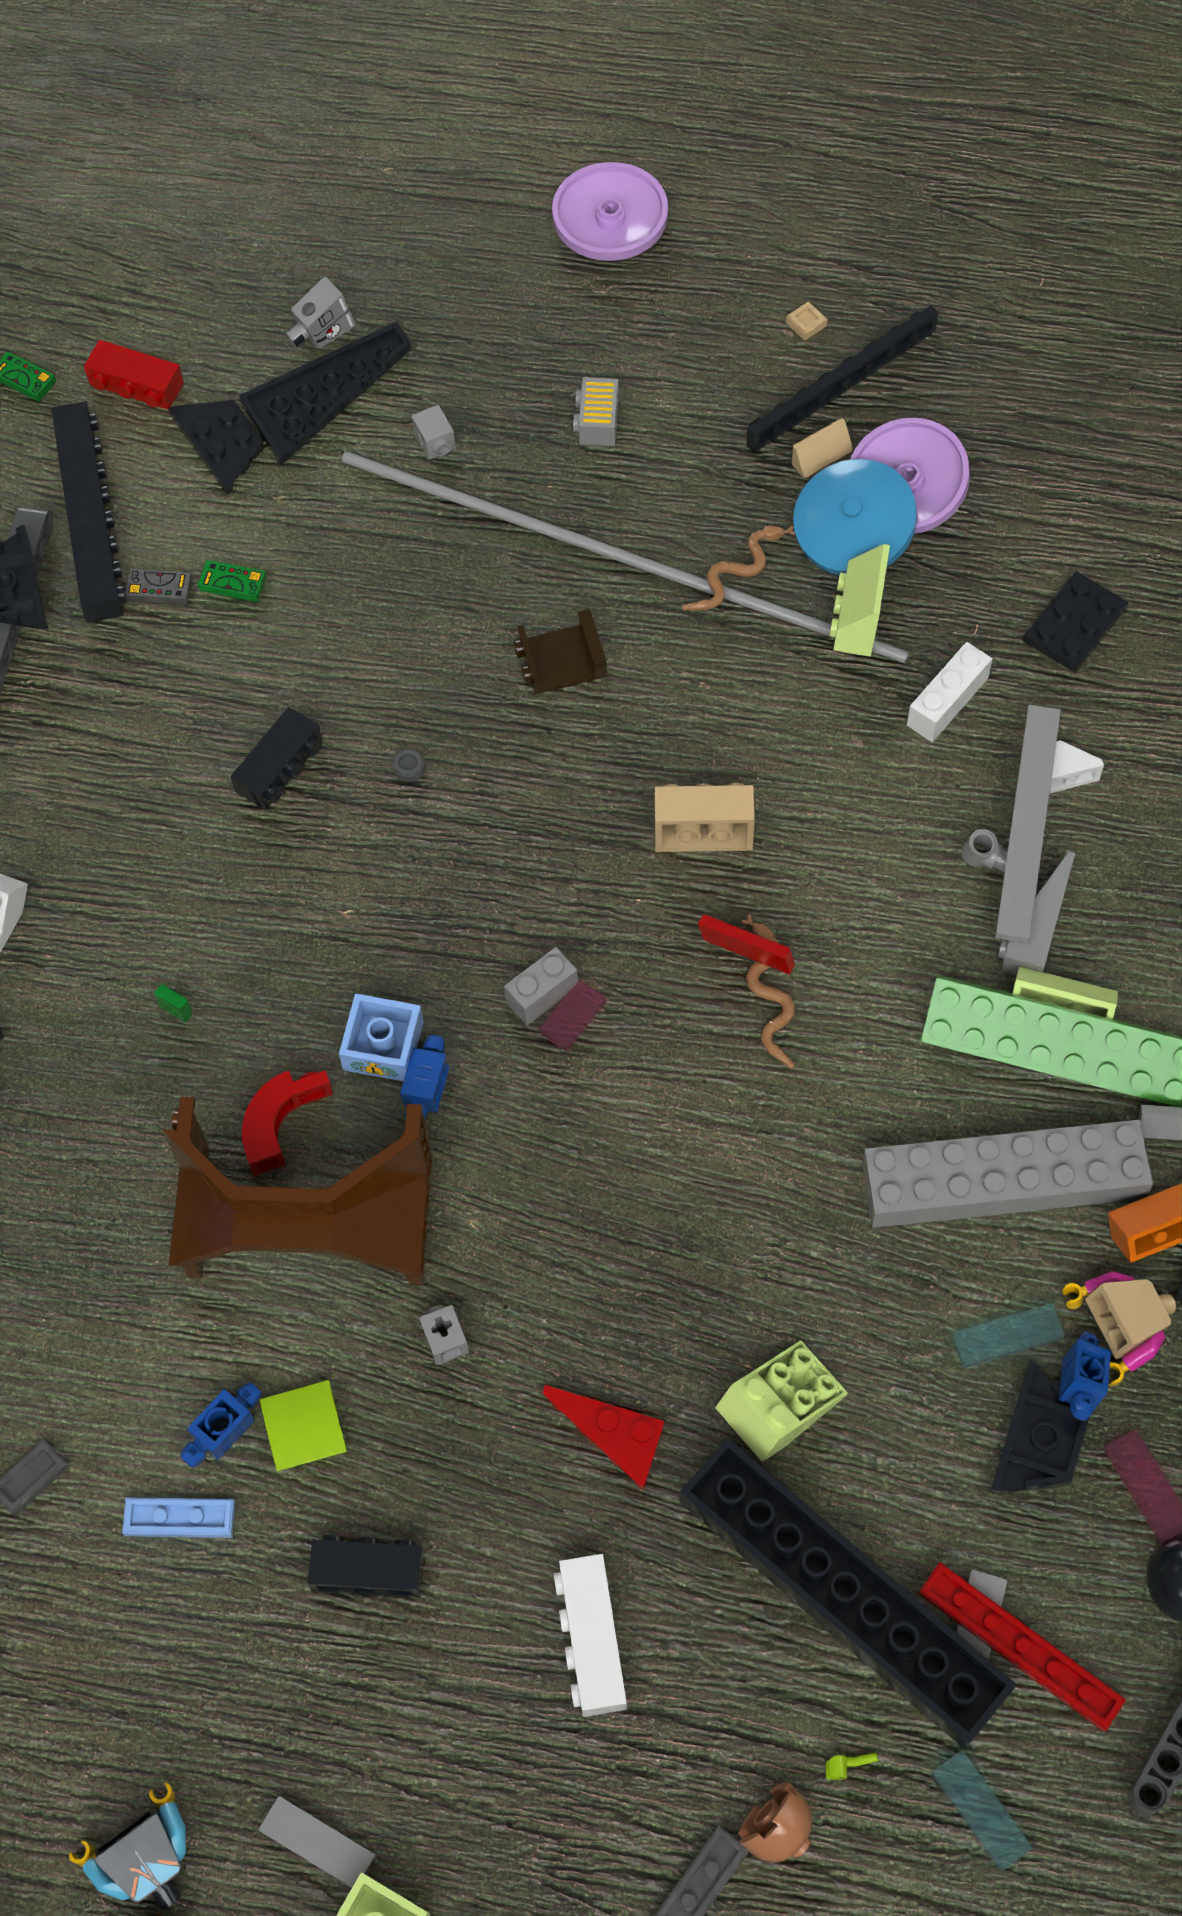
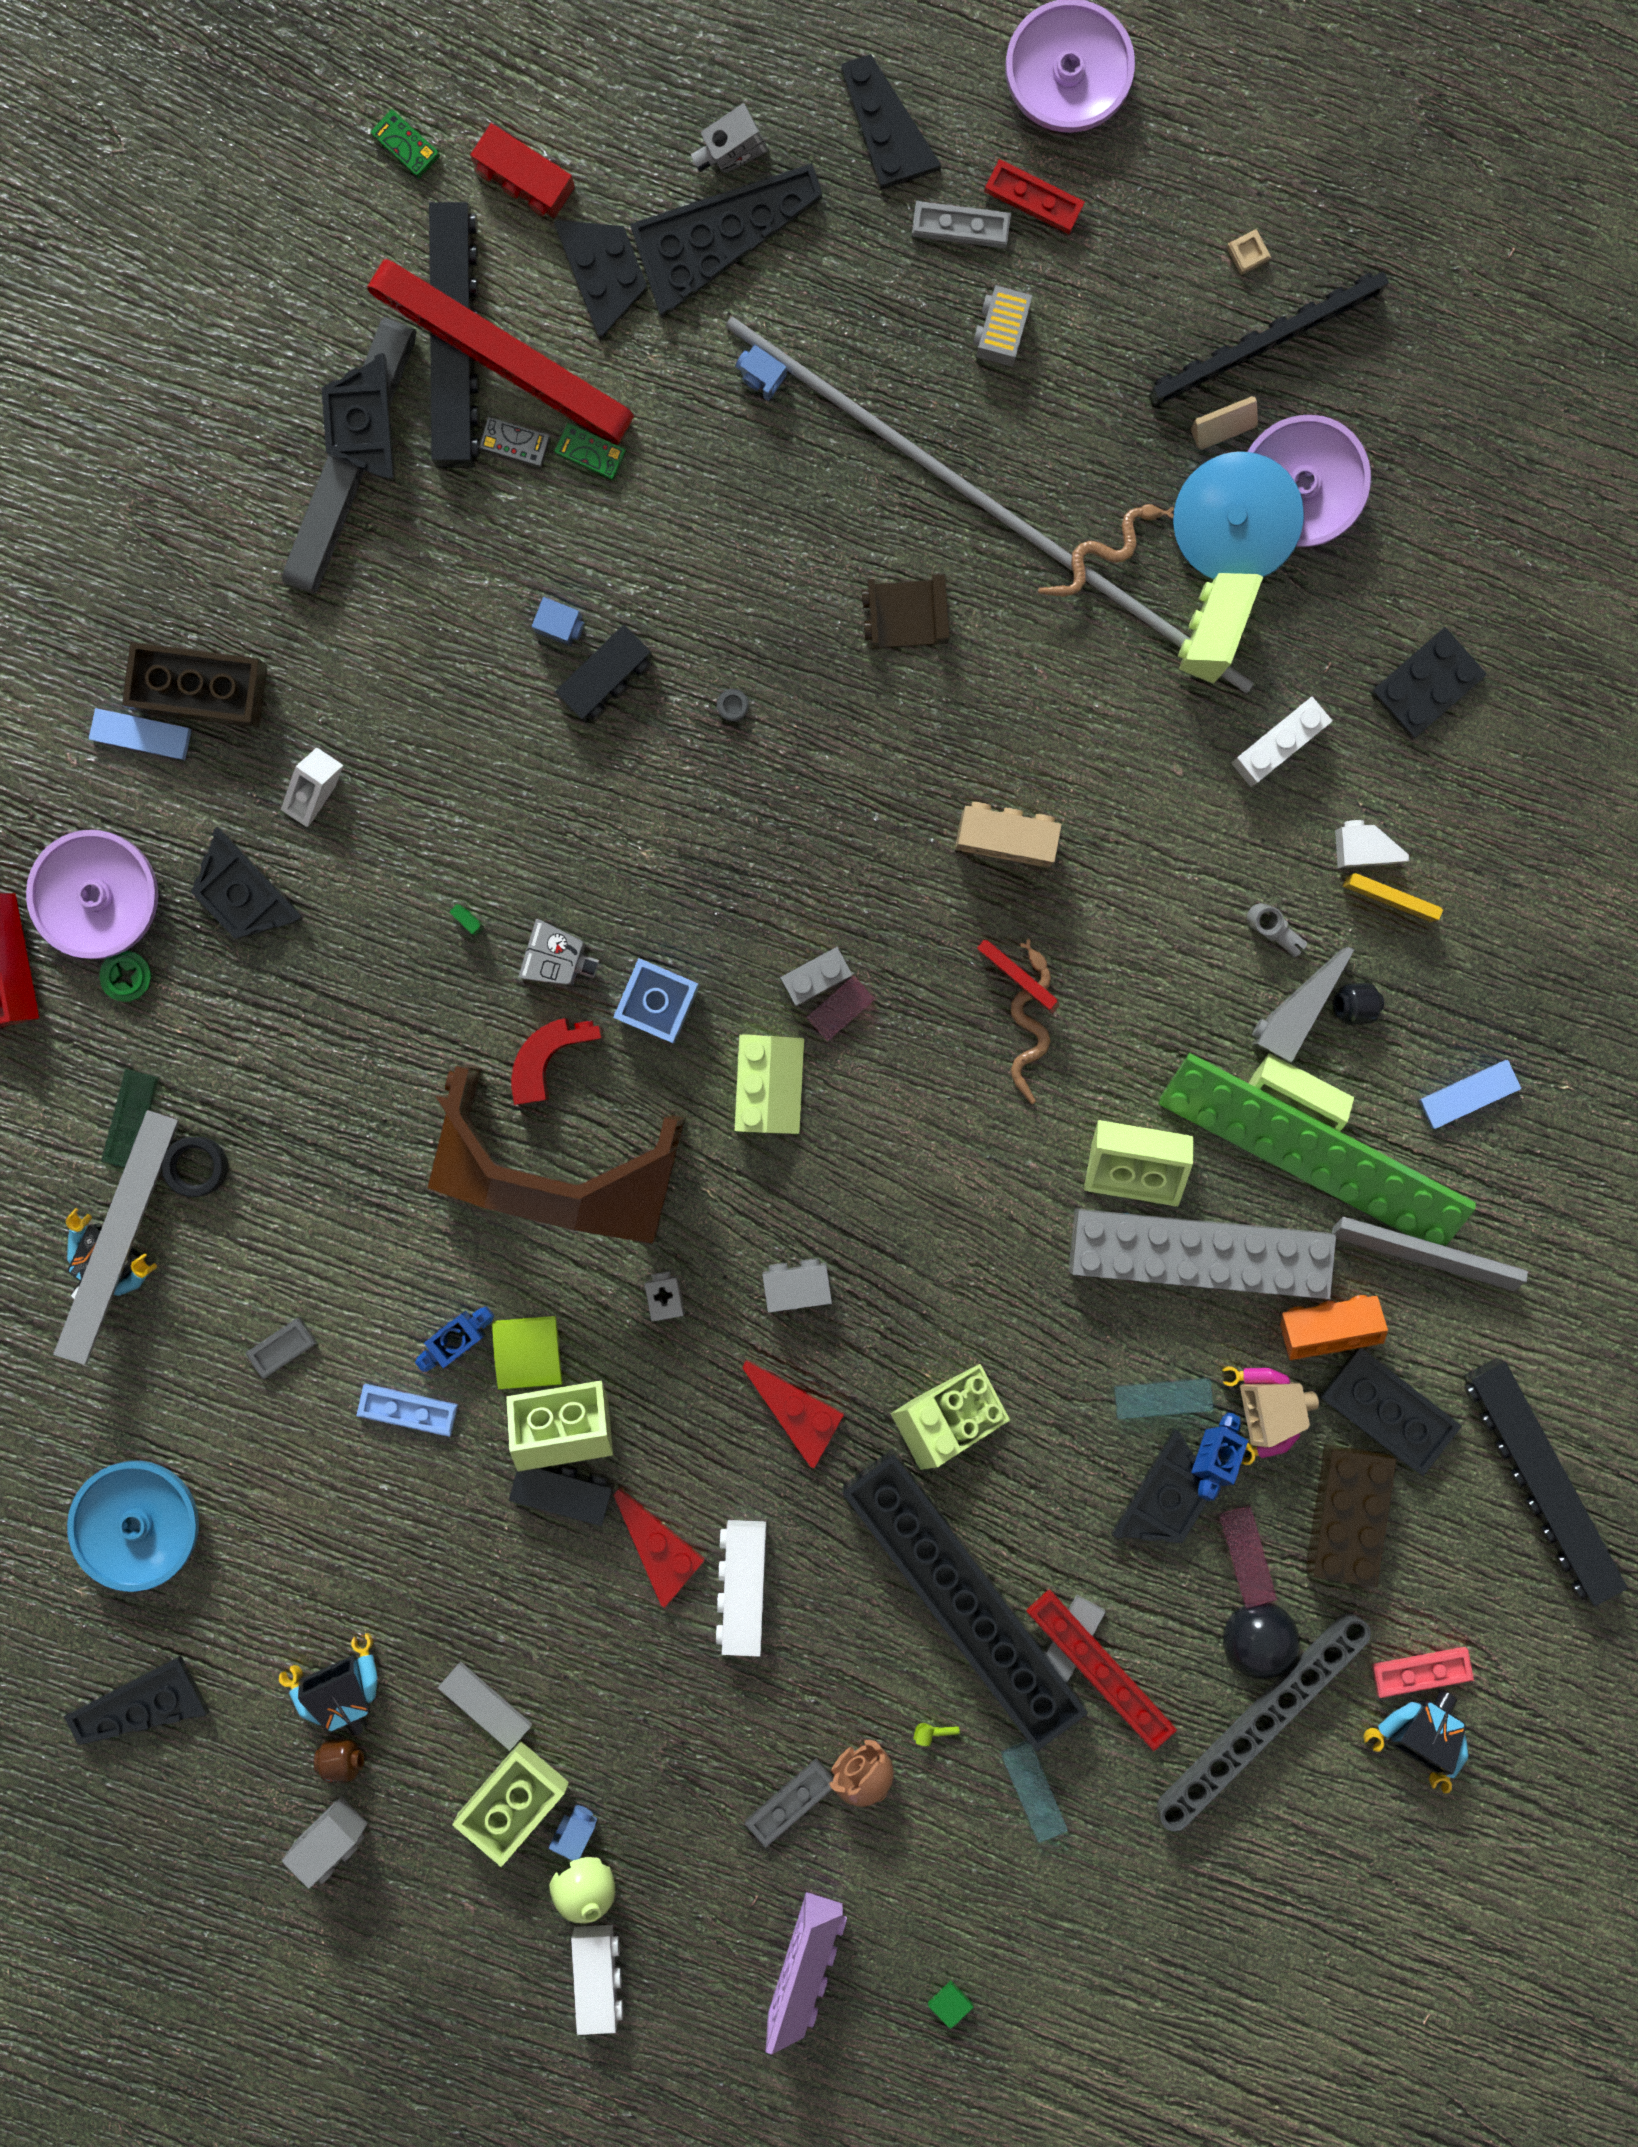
camera: 10 degrees right, 25 degrees up
blue piece [400,1035,450,1119] -> none
light grey brick [411,404,456,460] -> none
light grey tile [995,704,1061,944] -> none
none -> red beam [366,259,634,445]
none -> yellowish green brick [507,1380,613,1472]
none -> light grey torso [518,919,599,986]
none -> medium blue brick [531,597,585,646]
none -> red wing [613,1487,705,1608]
none -> medium blue brick [735,344,787,402]
none -> yellowish green slope [735,1034,804,1134]
none -> light grey brick [762,1258,832,1313]
none -> black wing [841,54,941,190]
none -> light grey tile [912,201,1011,248]
none -> red plate [984,159,1085,235]
none -> yellowish green slope [1084,1120,1193,1207]
none -> black head [1333,982,1384,1026]
none -> yellow tile [1342,873,1443,922]

